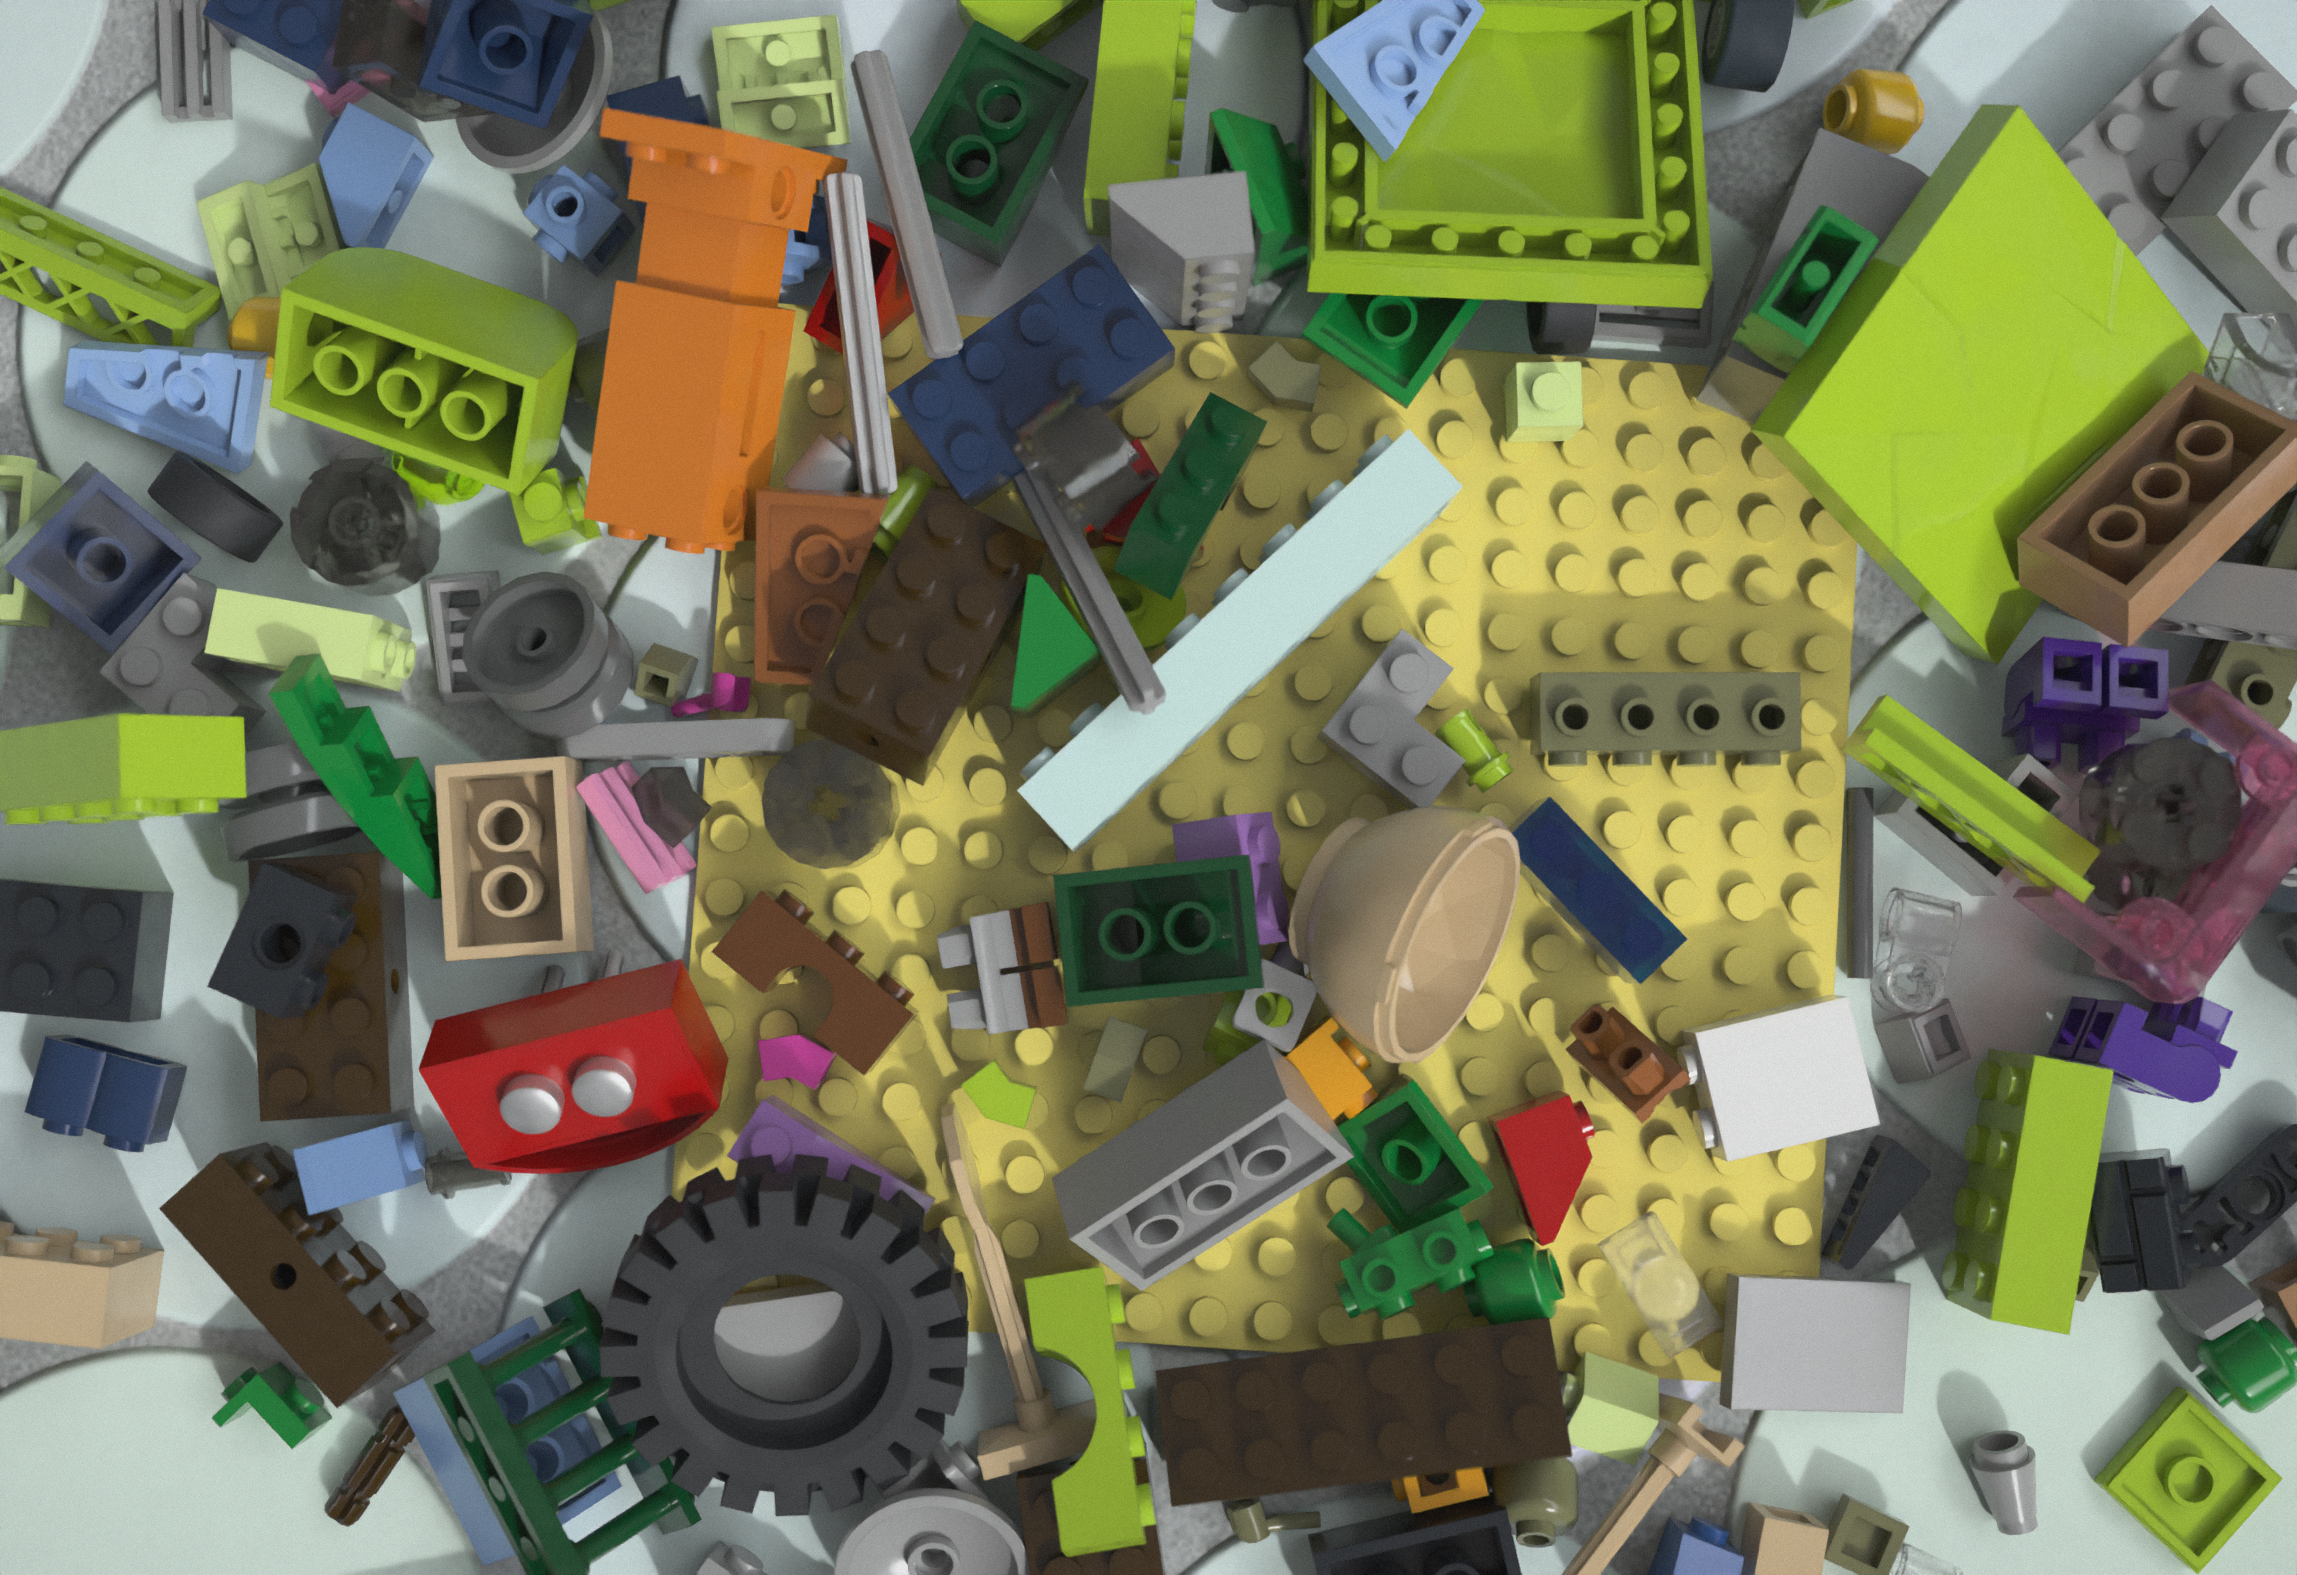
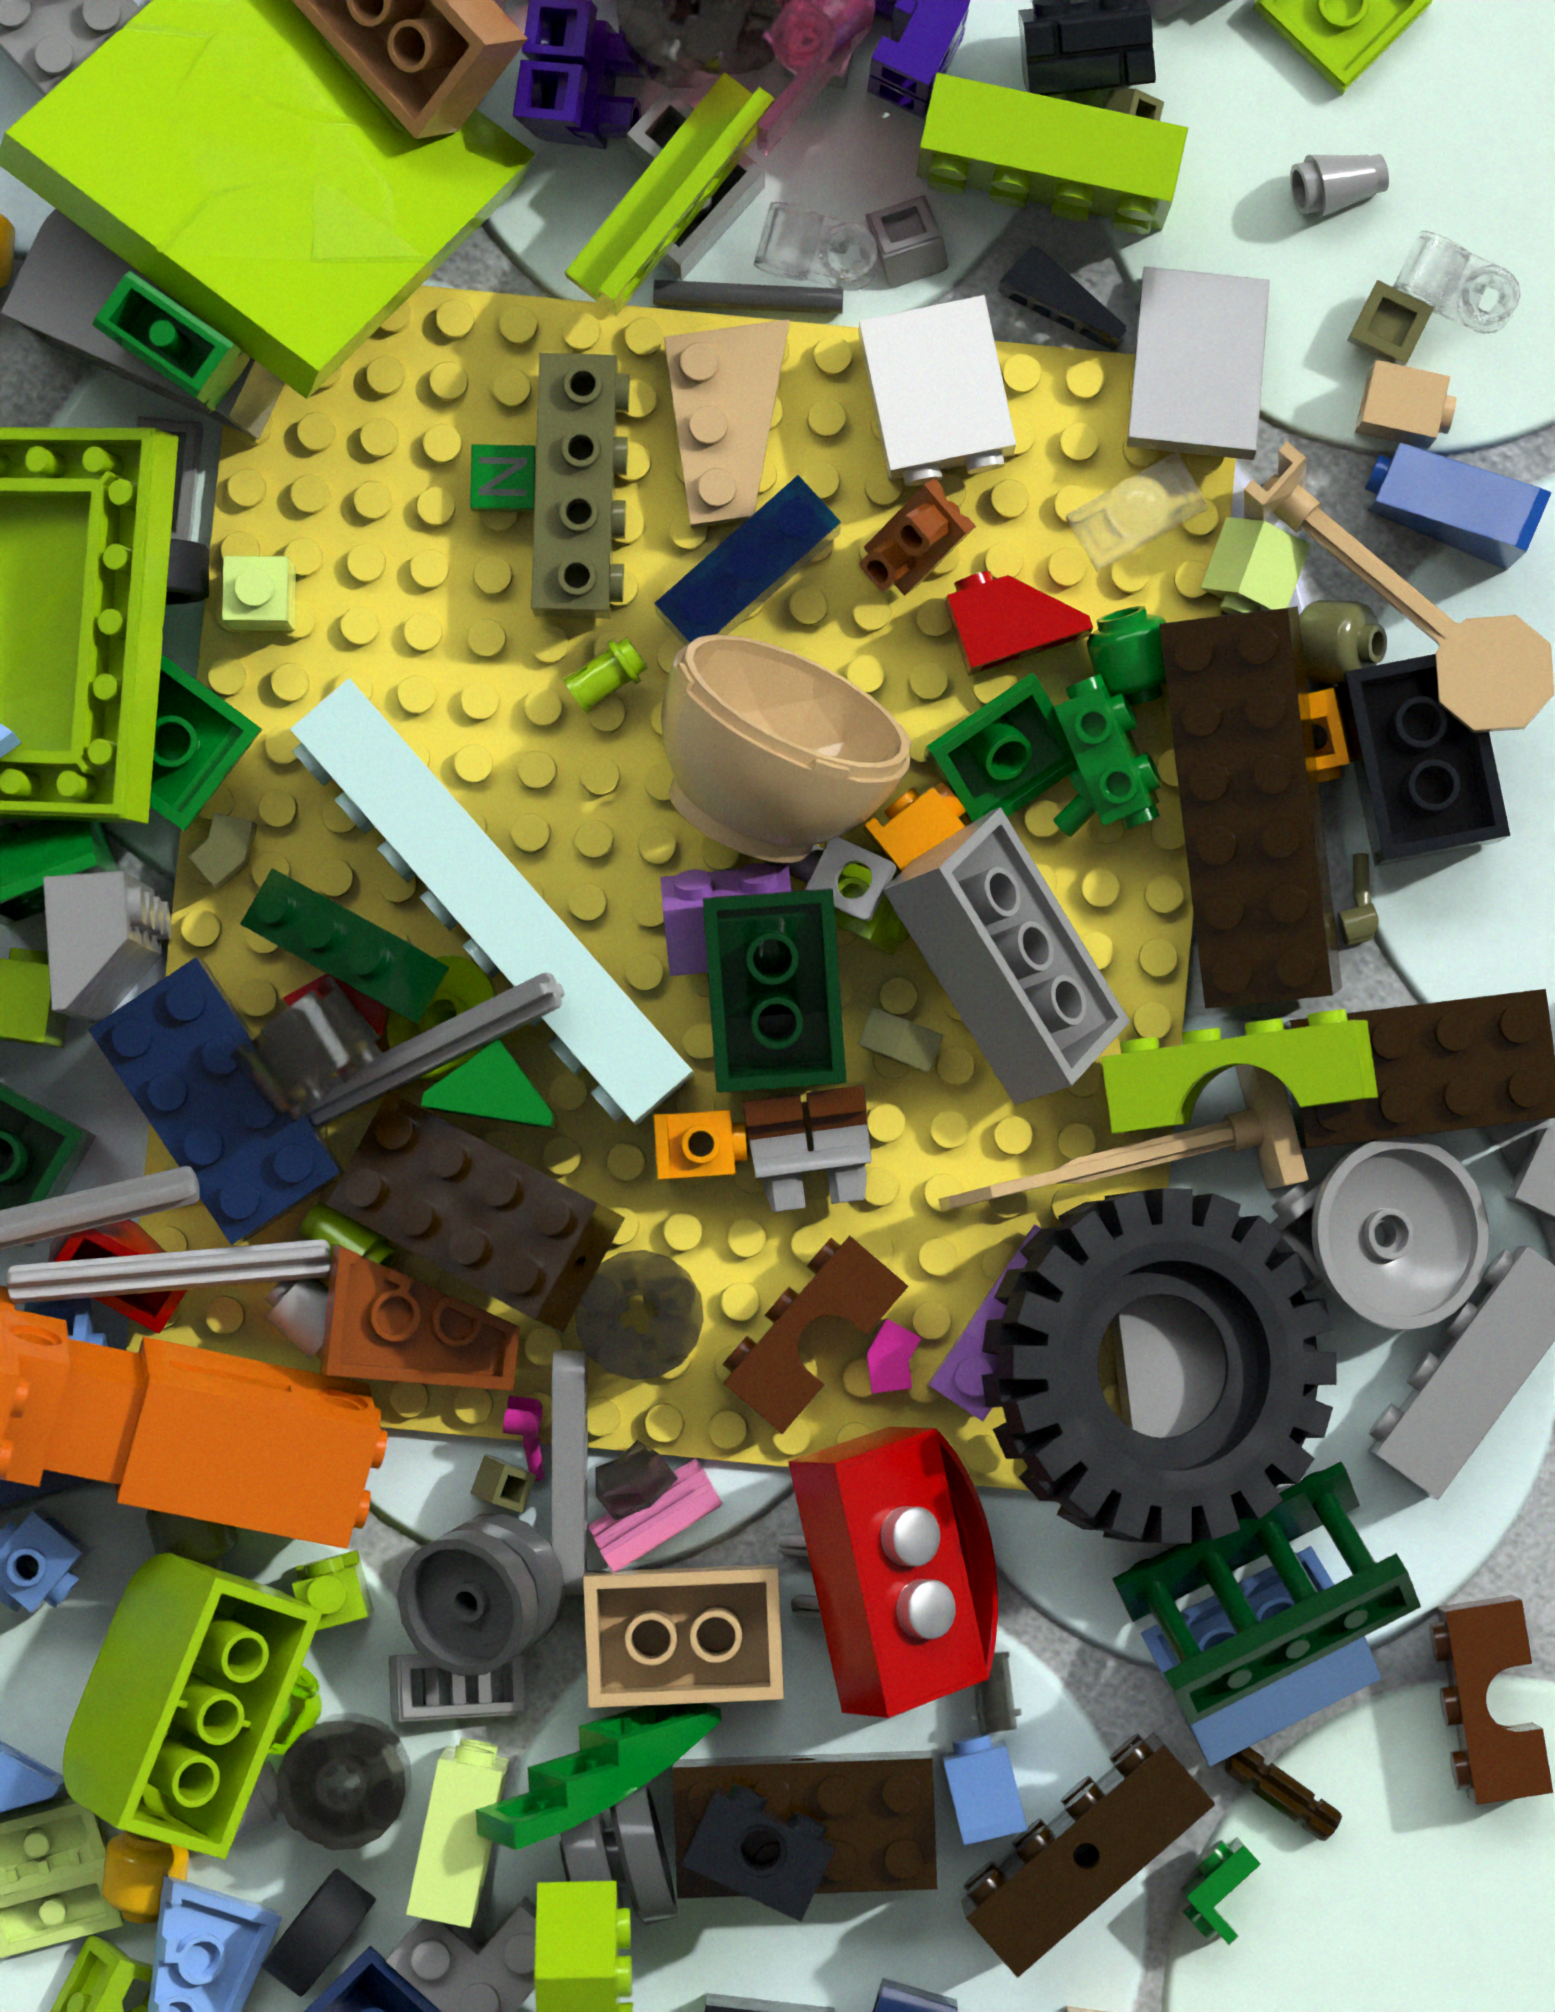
camera: 85 degrees left, 0 degrees up
lime piece [961,1058,1037,1129] -> none
light grey brick [1317,629,1466,809] -> none
none -> green tile [470,444,536,512]
none -> light orange brick [653,1110,748,1181]
none -> tan wing [664,319,790,528]

